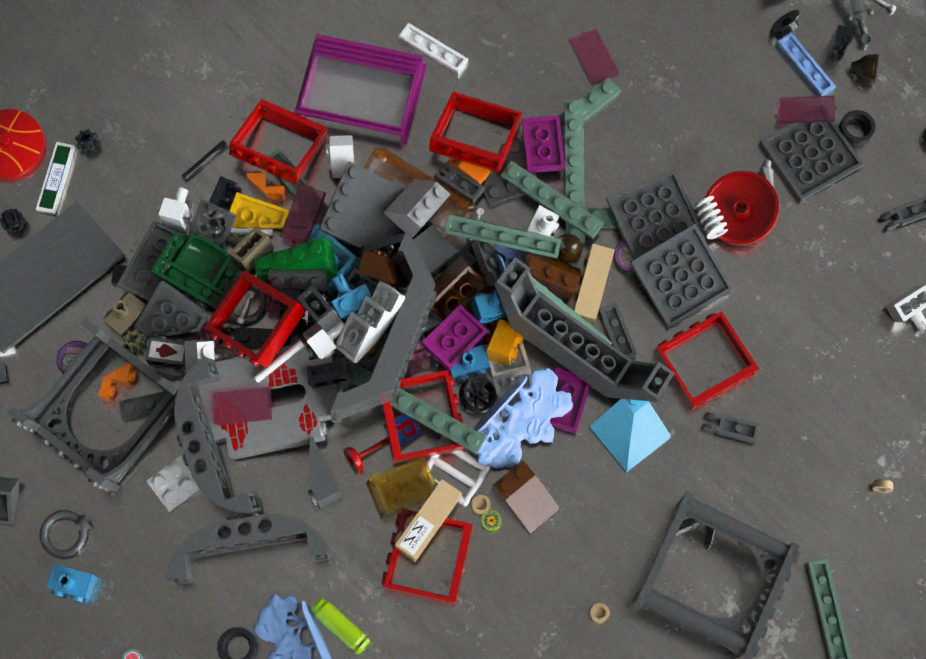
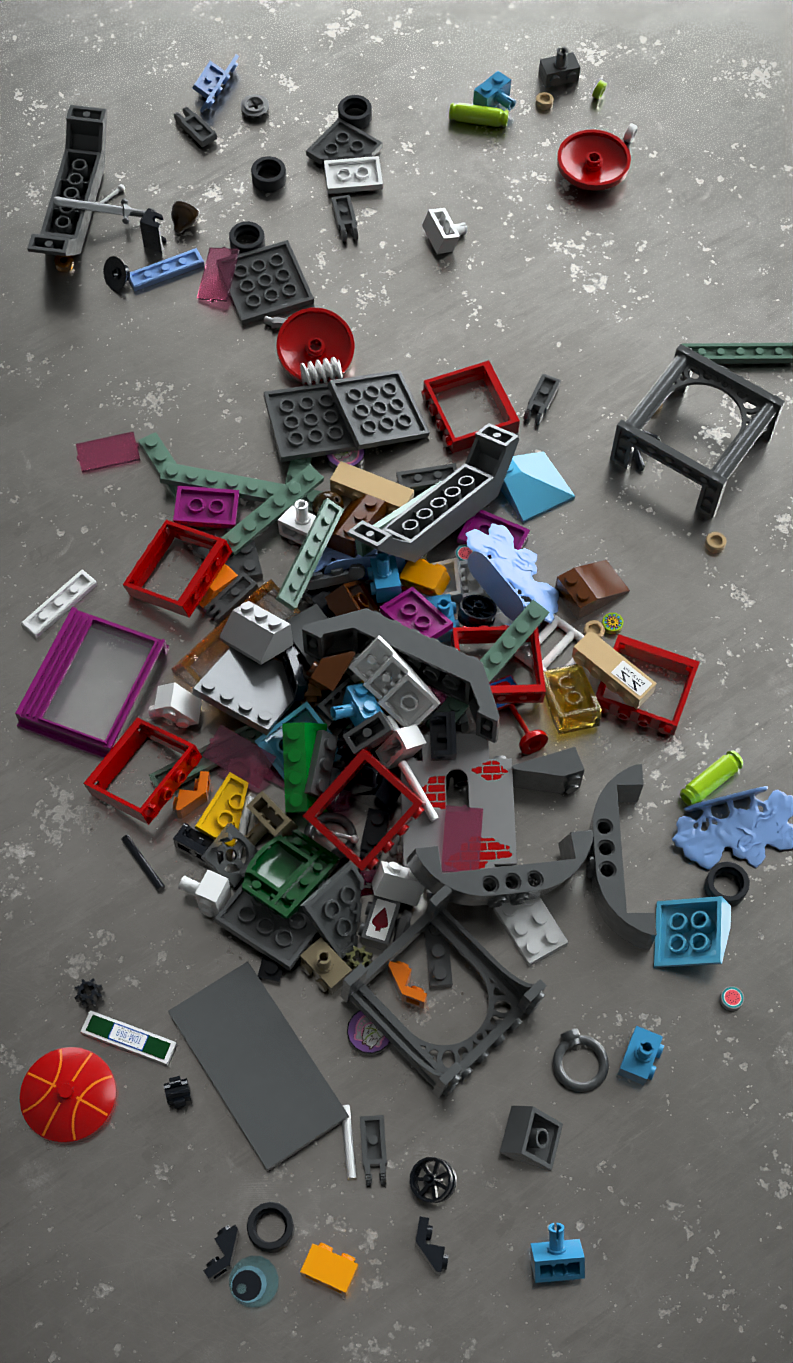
camera: 80 degrees left, 10 degrees down
tan tile [873,479,893,493] -> none
none -> medium azure slope [654,896,731,968]

